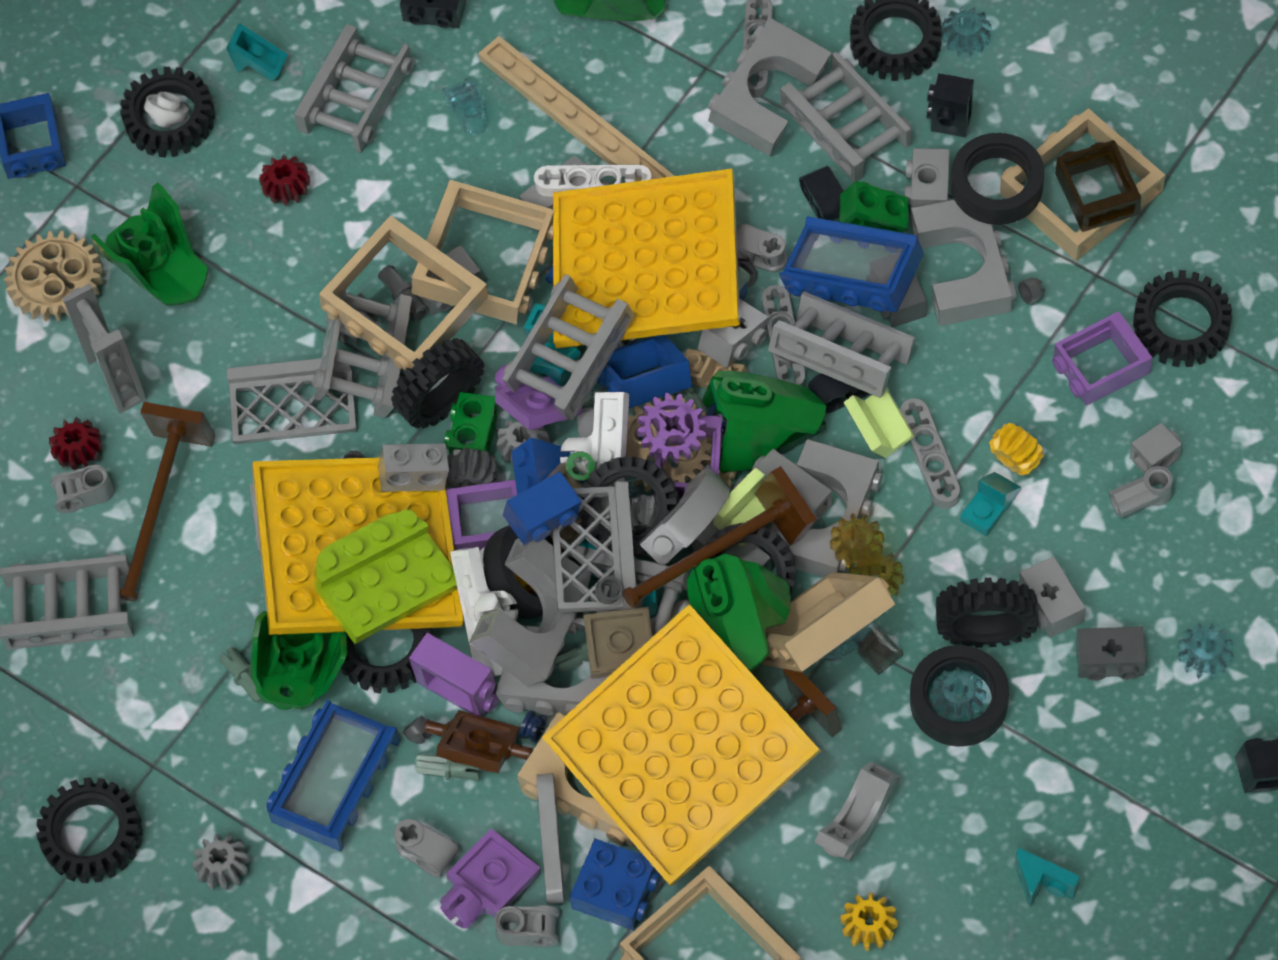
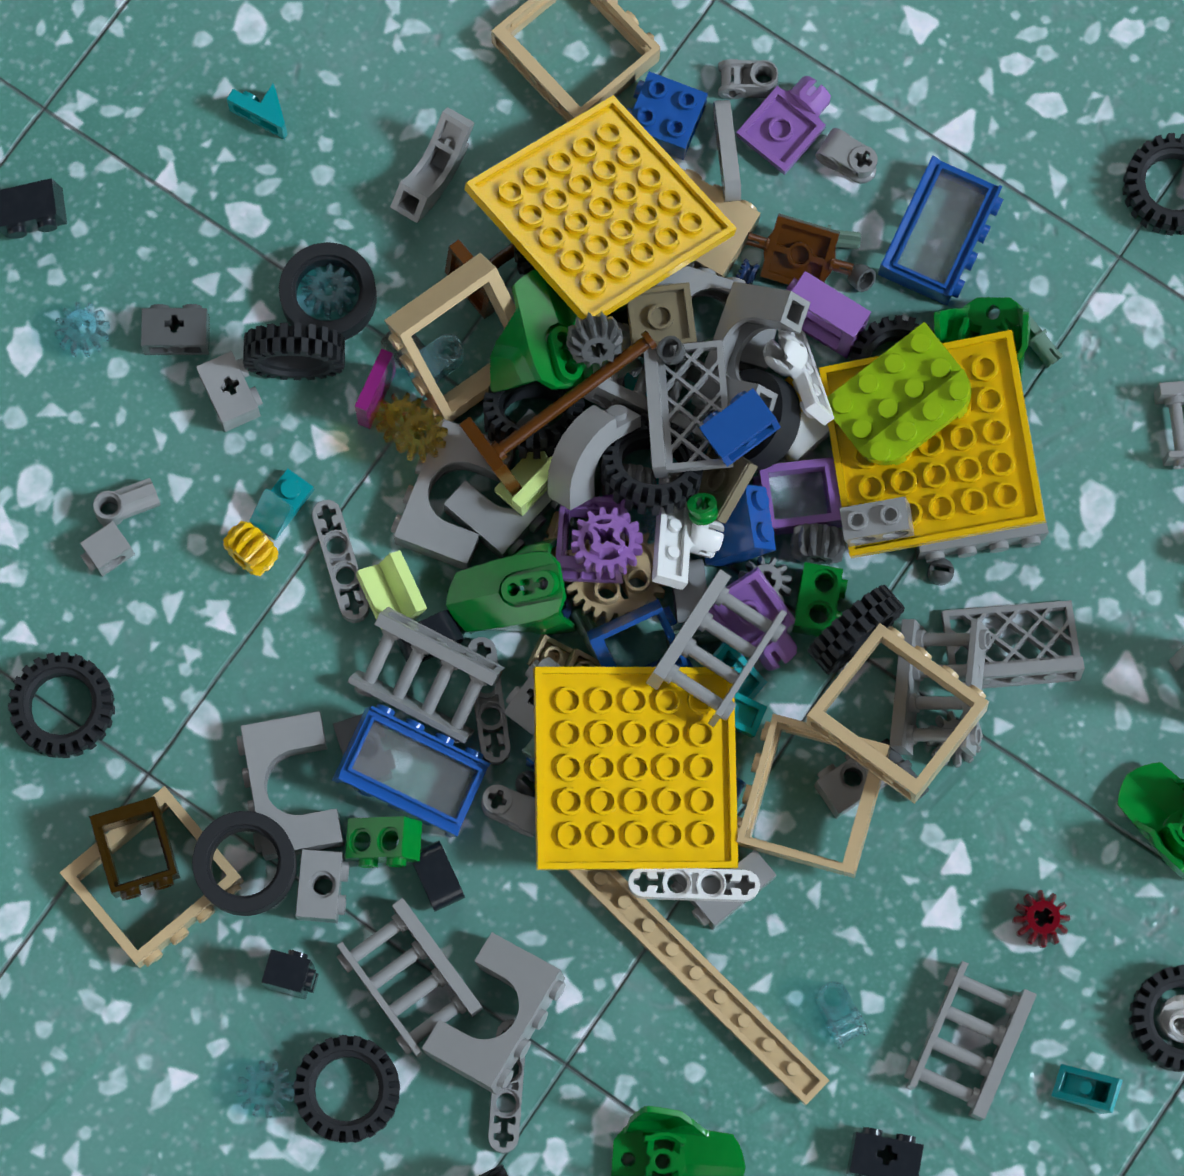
camera: 170 degrees right, 15 degrees up
reddish brown tile [120,402,215,602] -> none
light grey gear [192,833,250,891] -> none
yellow gear [840,892,898,951] -> none
dark grey hinge [1018,278,1045,304] -> none
medium lavender window [1052,311,1152,406] -> none
none -> magenta tile [355,348,396,429]
none -> dark grey gear [566,311,623,368]

